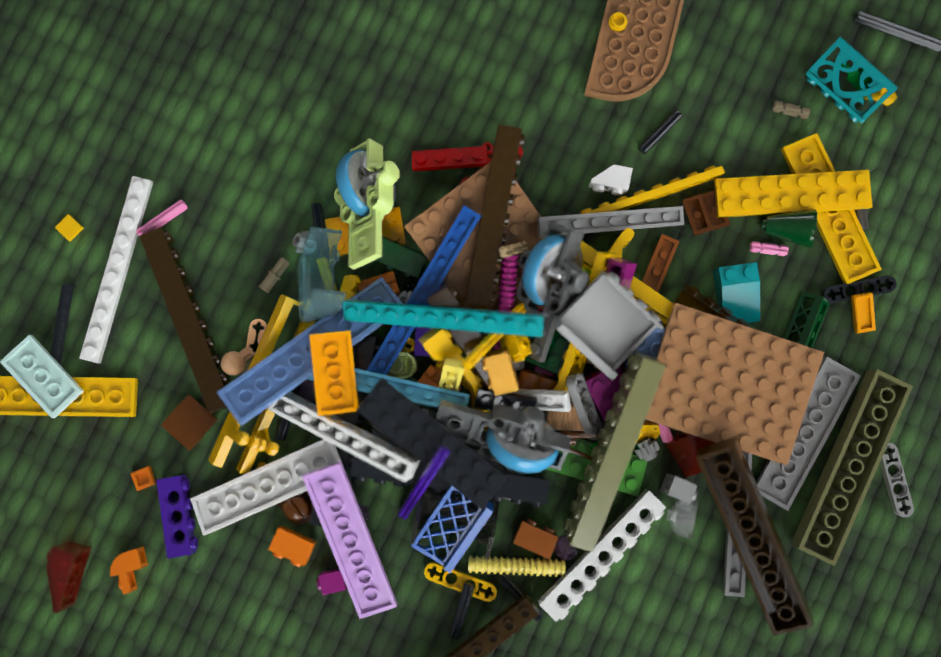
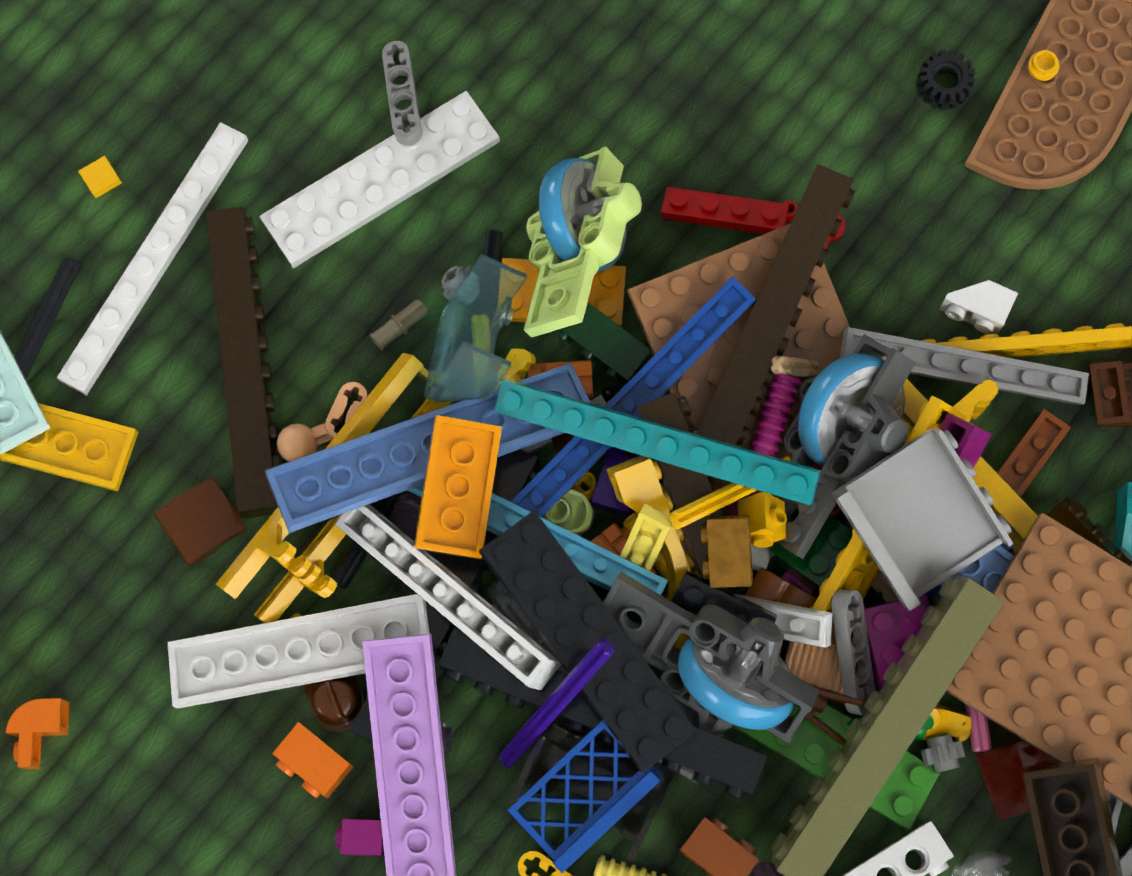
camera: 20 degrees right, 10 degrees down
orange tile [130,465,157,491] -> none
bright pink axle [136,200,188,236] -> none
dark purple brick [156,474,198,559] -> none
black axle [638,110,682,155] -> none
light grey brick [660,473,698,504] -> none
none -> white plate [259,91,500,268]
none -> light grey beam [382,41,422,145]
none -> black tyre [916,49,975,110]

